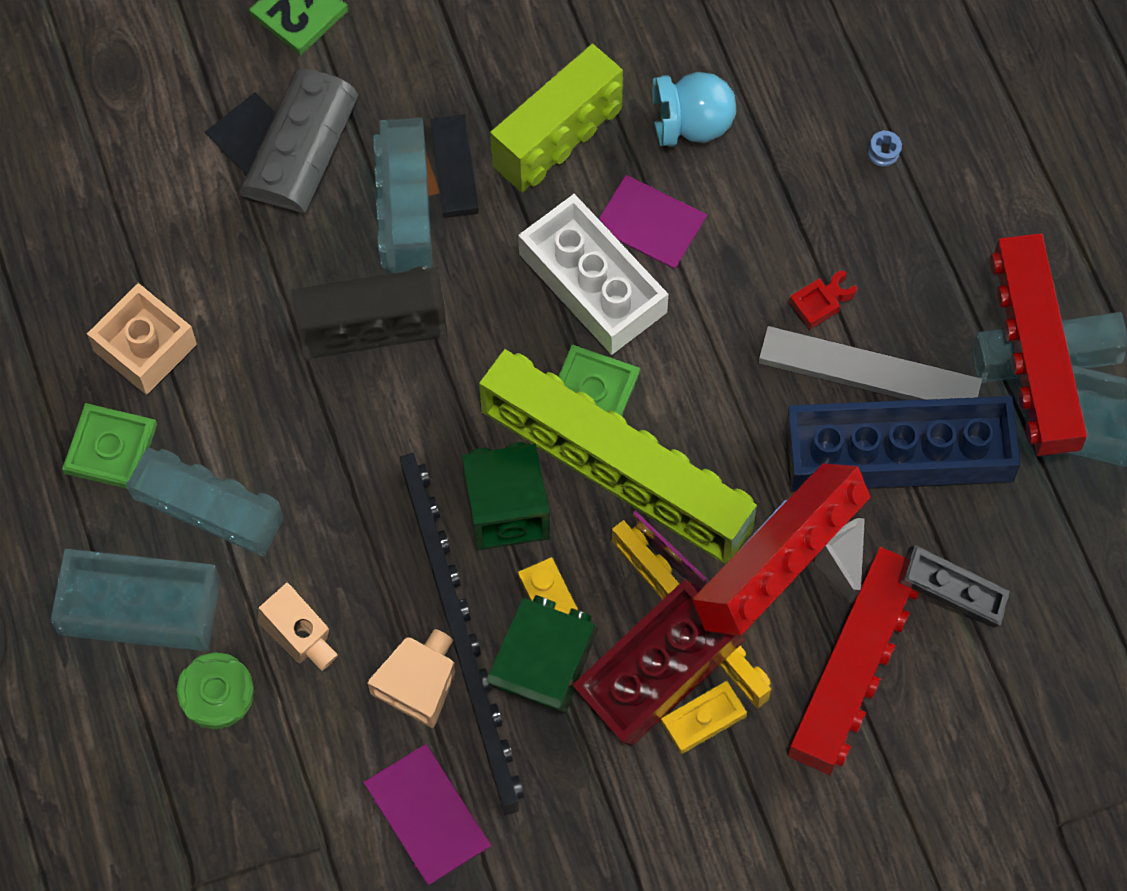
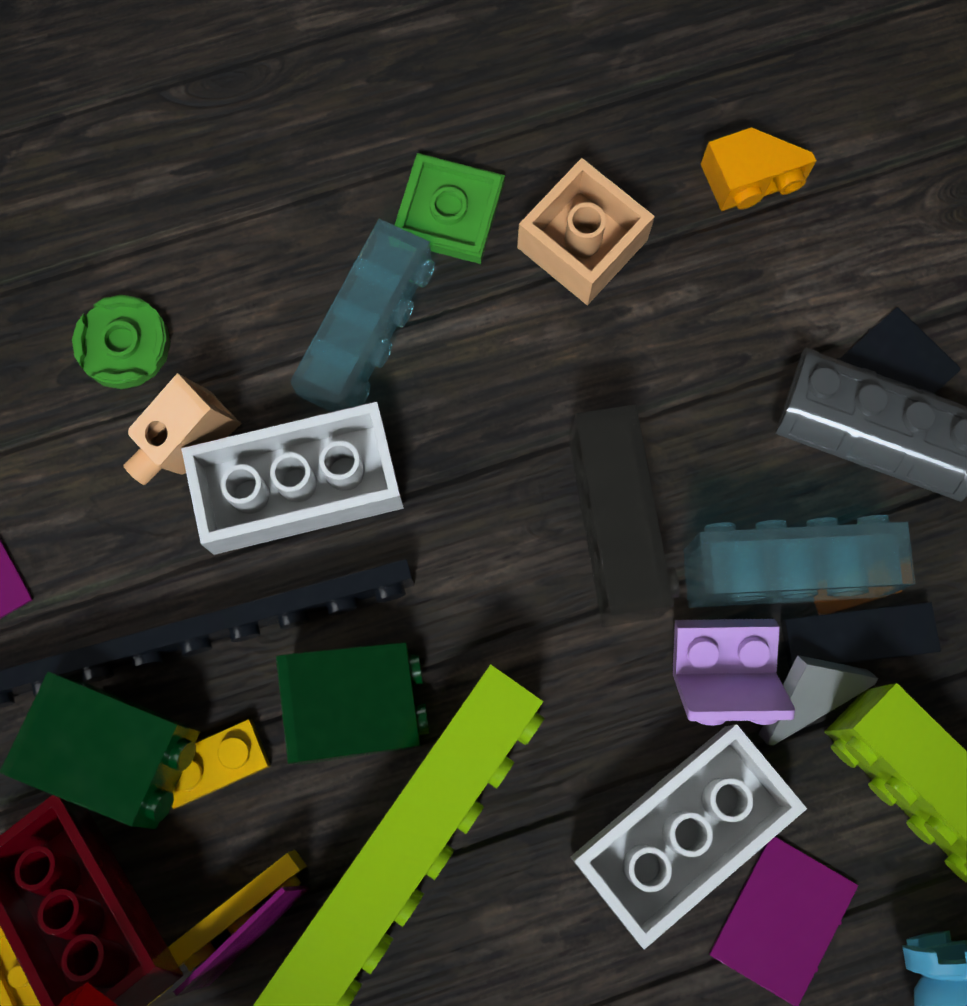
camera: 90 degrees right, 10 degrees up
clear light blue brick [51,549,221,651] -> none
light nougat torso [368,629,455,728] -> none
bright green tile [559,344,640,416] -> none
none -> white brick [181,402,404,555]
none -> lavender bracket [673,619,795,726]
none -> light orange slope [701,127,817,211]
none -> light grey tile [758,655,878,746]

